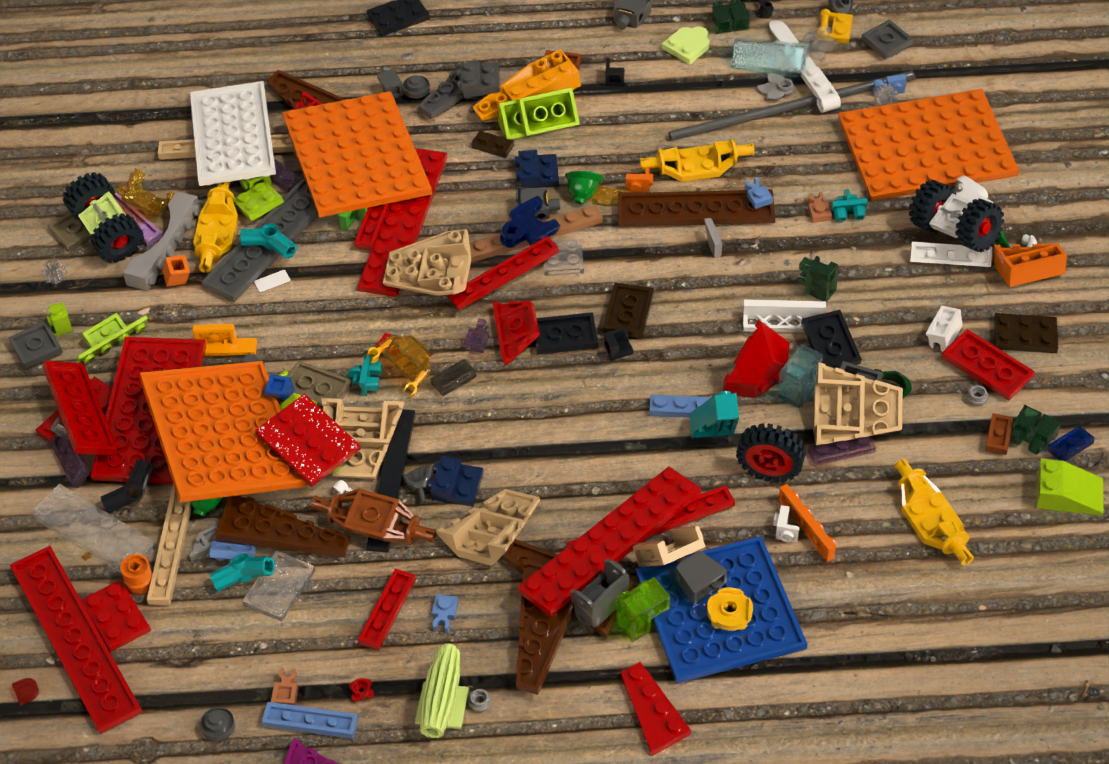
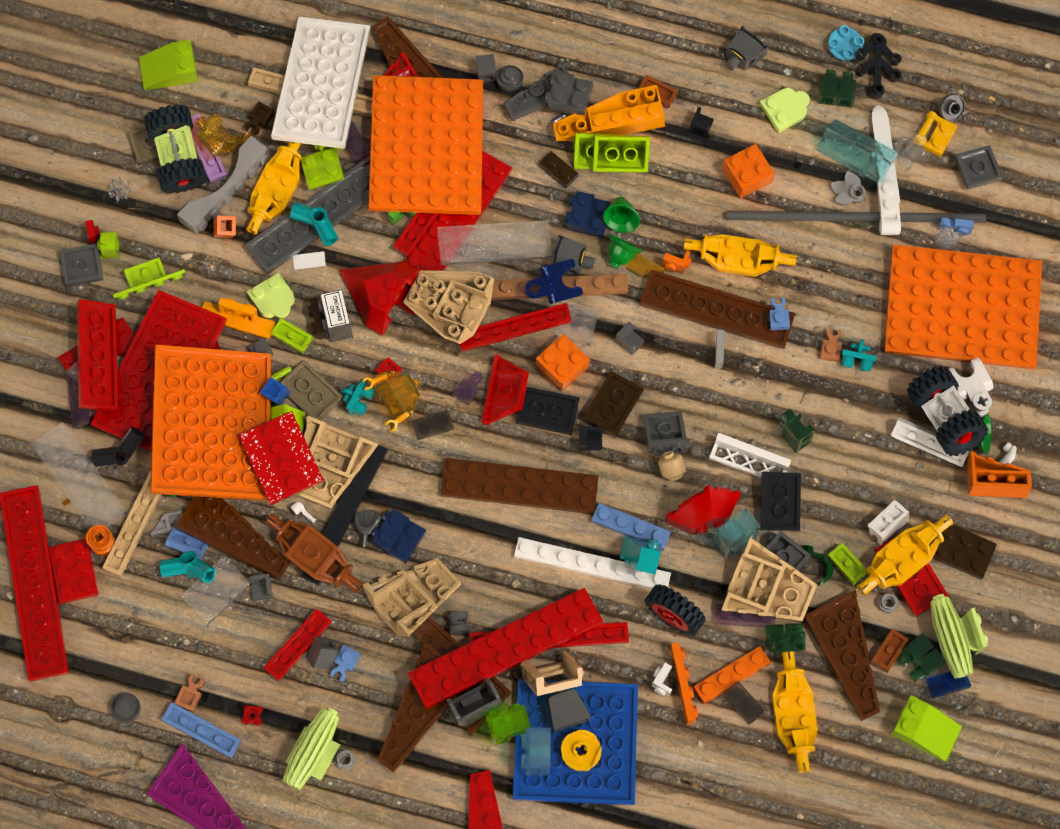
camera: 15 degrees right, 20 degrees up
none -> red plate [85,220,101,244]
none -> lime slope [139,39,198,91]
none -> dark brown plate [245,101,275,135]
none -> yellowish green plate [247,273,295,318]
none -> dark grey panel [249,574,273,601]
none -> lime plate [271,318,313,354]
none -> dark brown plate [307,297,326,340]
none -> dark grey panel [307,637,339,670]
none -> brick [318,289,353,342]
none -> red wedge [339,261,420,335]
none -> clear plate [437,221,552,265]
none -> reddish brown plate [440,458,599,514]
none -> dark grey wheel [448,611,470,635]
none -> white plate [514,537,671,590]
none -> clear light blue brick [521,727,551,776]
none -> orange brick [536,334,590,391]
none -> green hat [603,197,640,233]
none -> dark grey panel [616,322,644,355]
none -> dark grey plate [644,411,687,456]
none -> tan head [658,451,686,481]
none -> orange plate [693,646,771,704]
none -> orange brick [722,144,775,199]
none -> clear smoke plate [723,681,765,725]
none -> clear green hips [765,623,806,652]
none -> reddish brown wing [804,590,880,722]
none -> lime plate [827,543,868,586]
none -> yellow plate [857,514,953,596]
none -> yellowish green plate [930,594,988,679]

